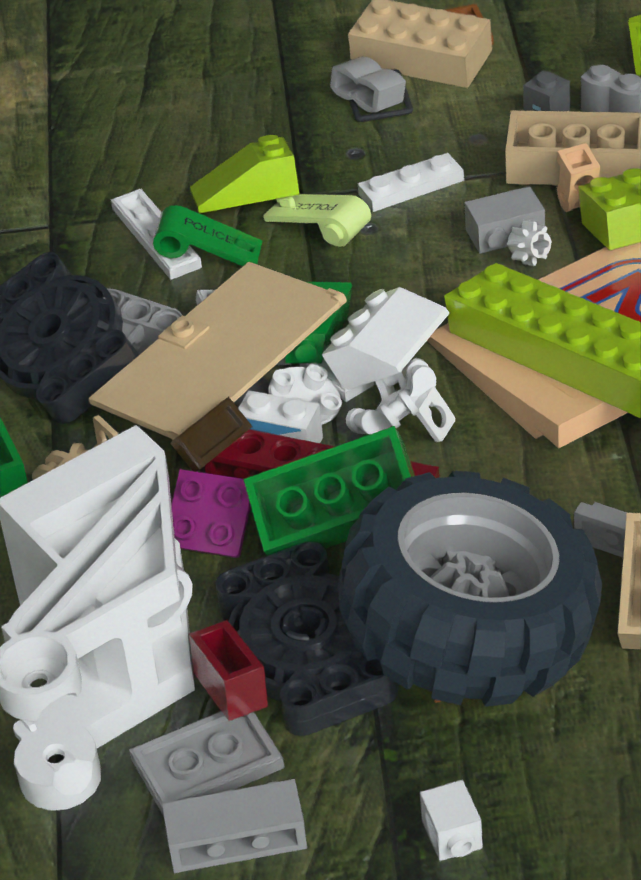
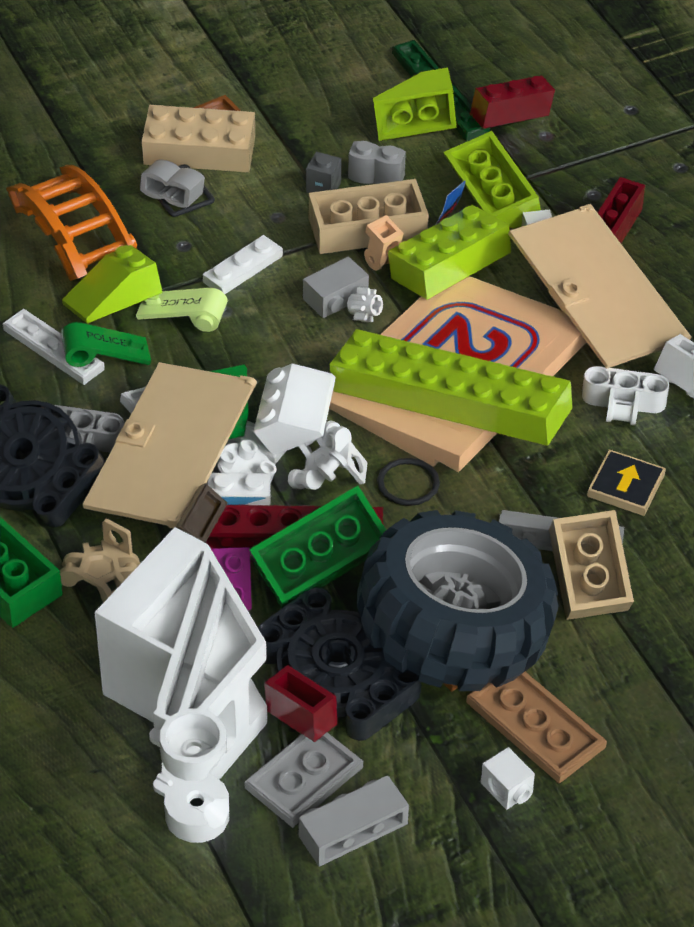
camera: 25 degrees left, 5 degrees up
none -> orange fence [6,165,137,281]
none -> black piece [377,458,440,506]
none -> medium nougat tile [466,672,607,784]

